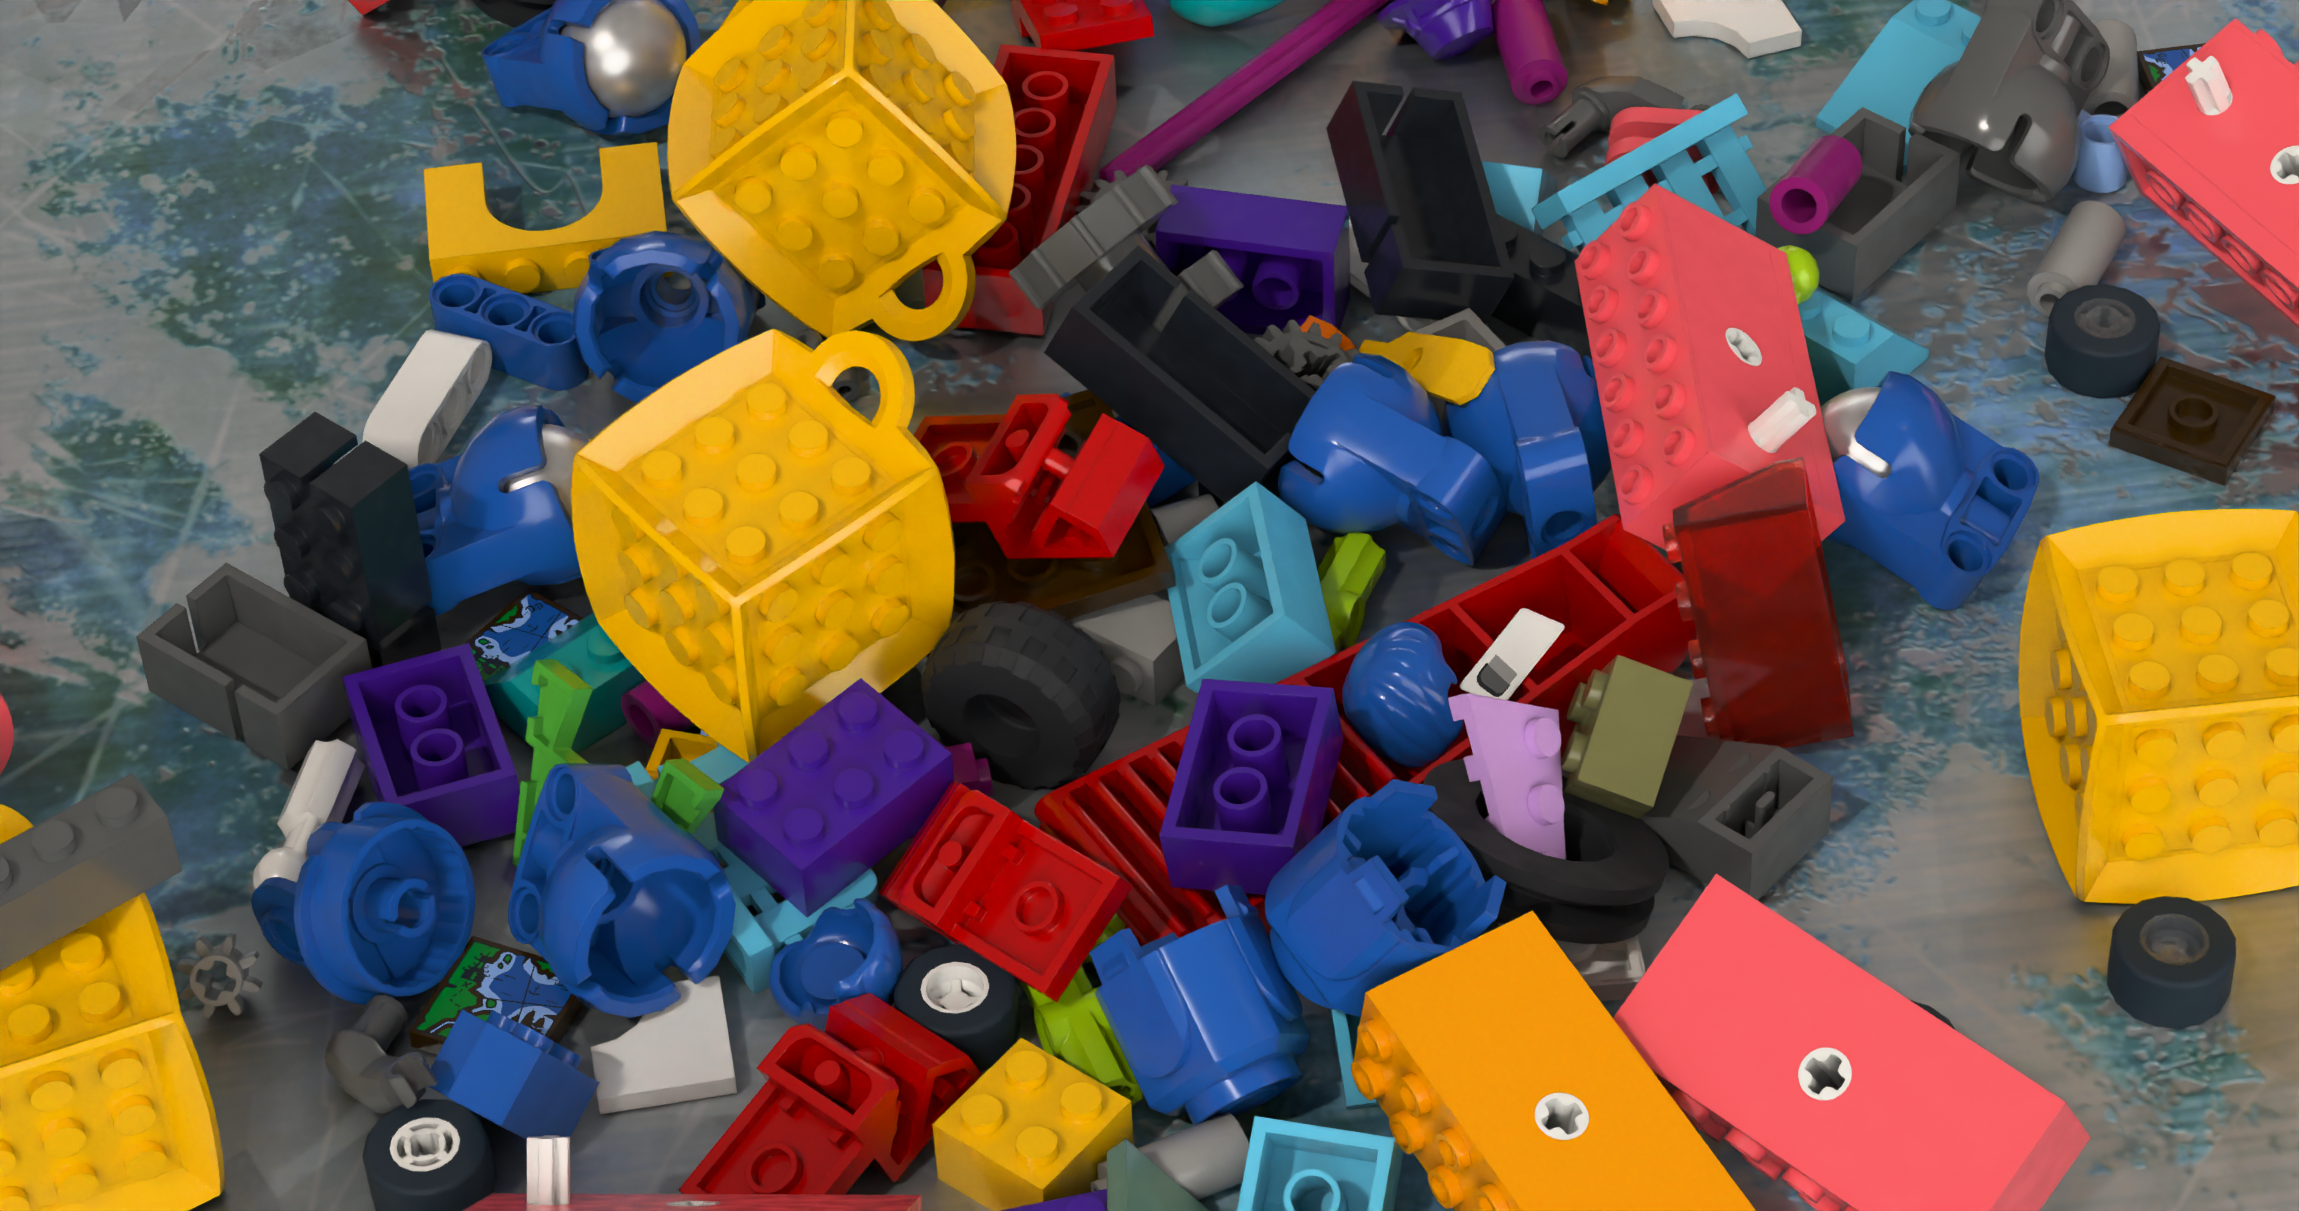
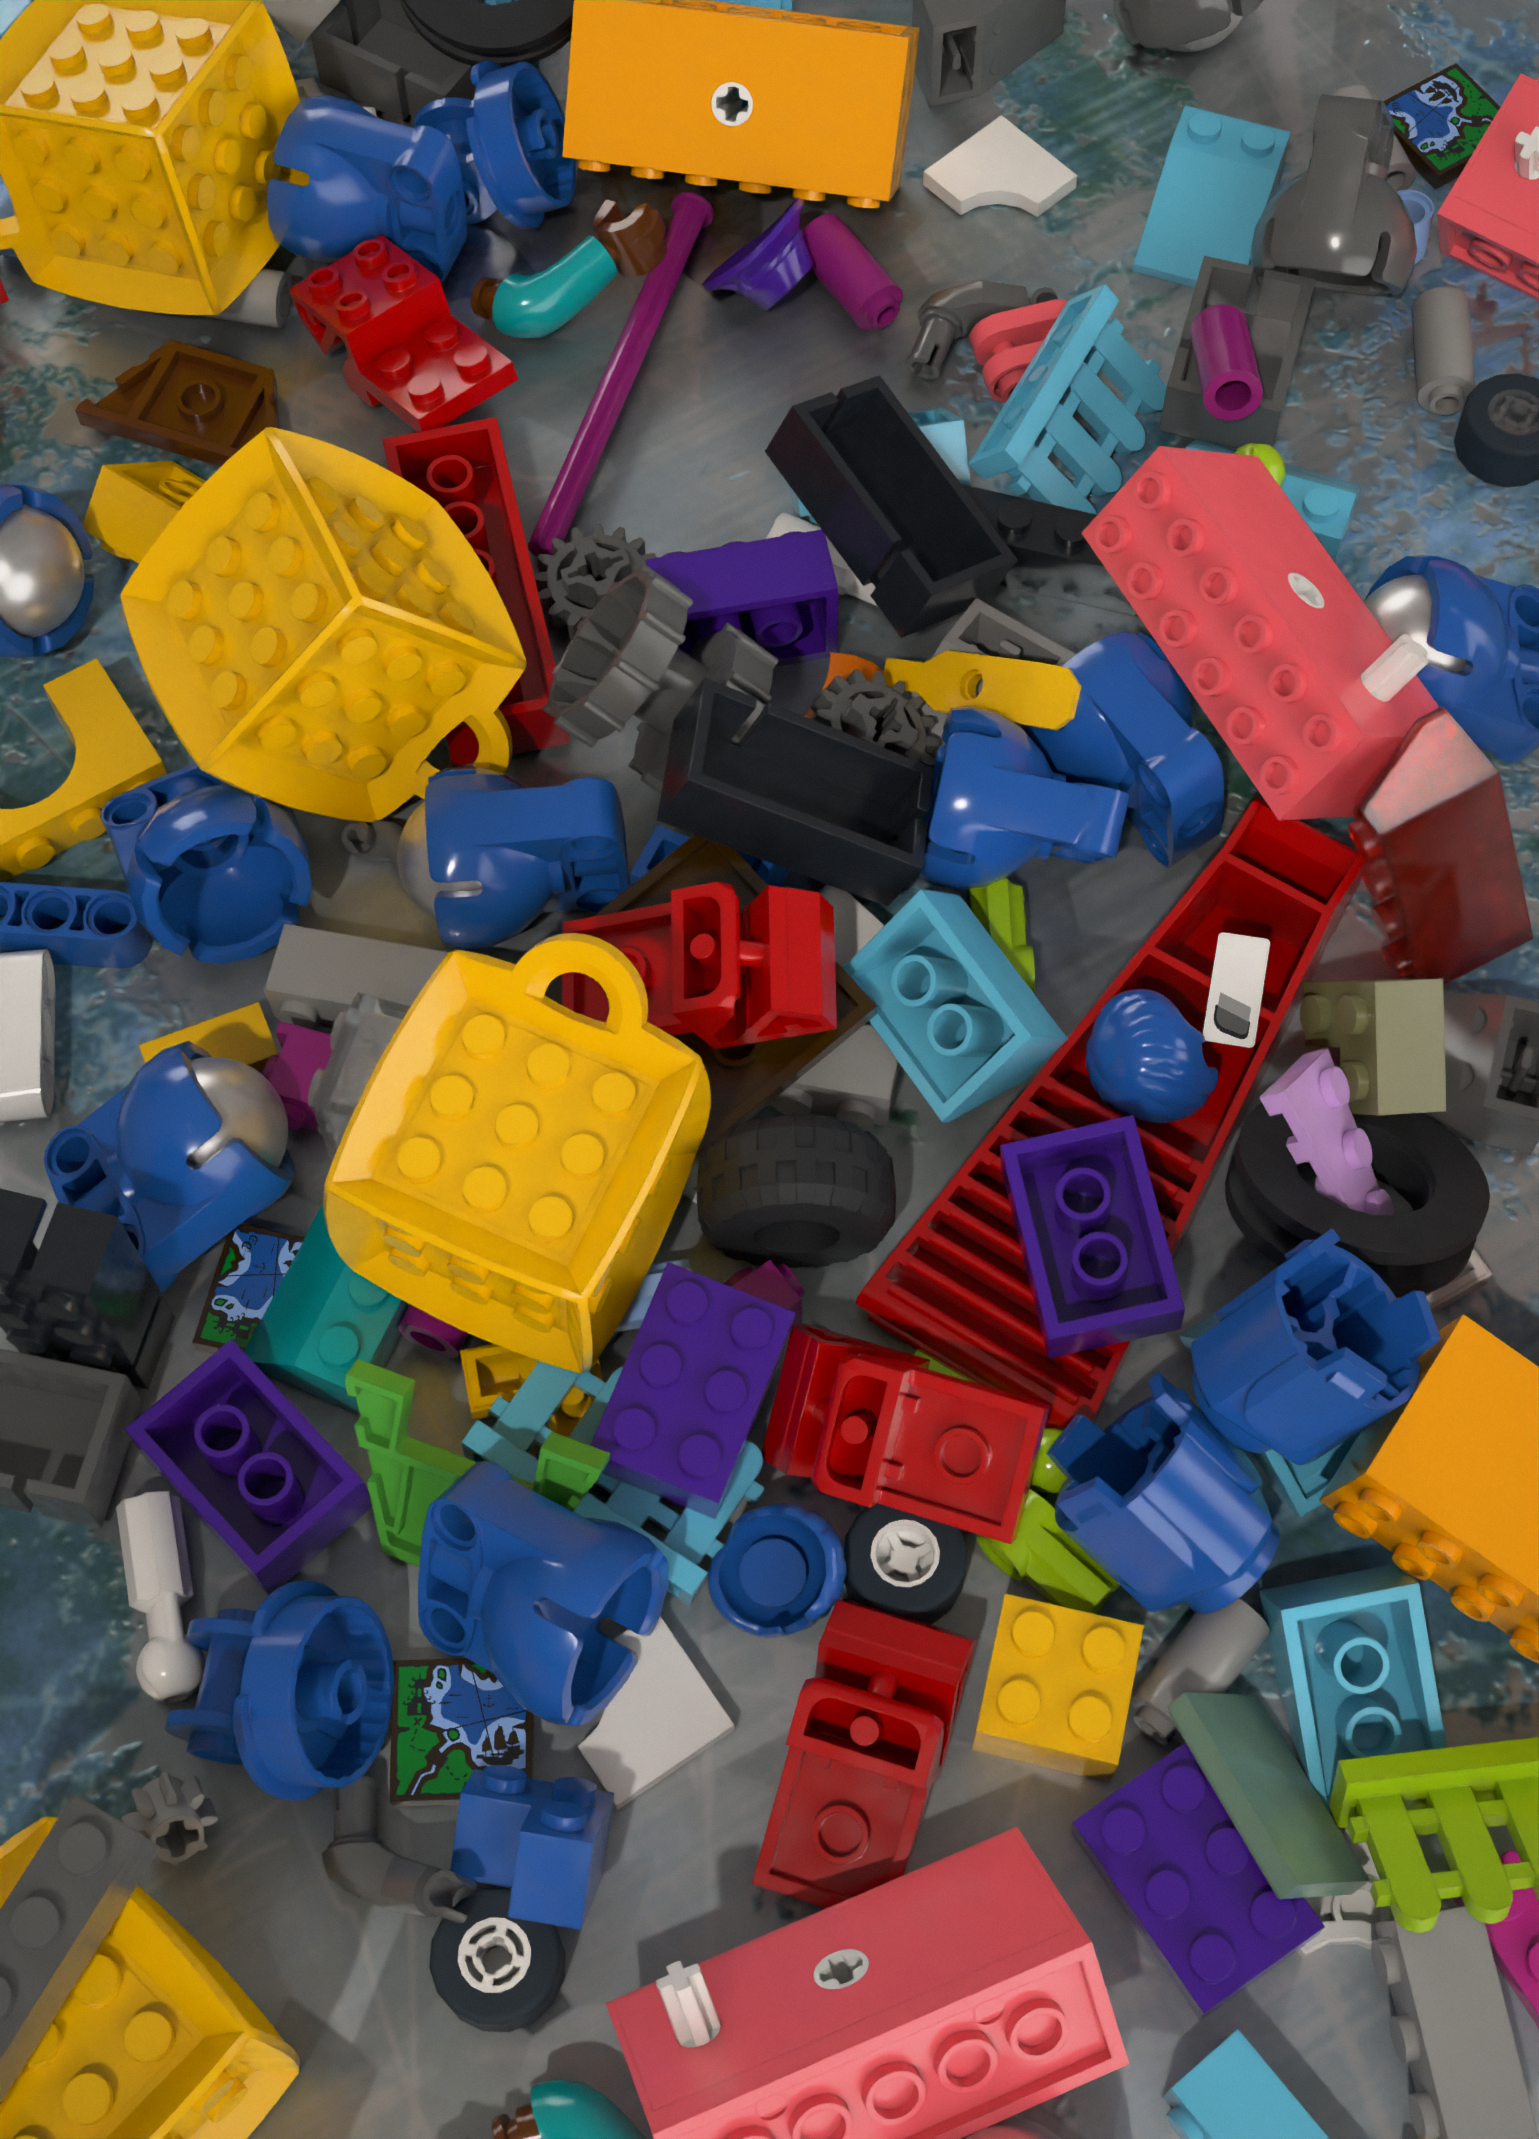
camera: 25 degrees left, 20 degrees up
none -> blue piece [397,766,630,950]

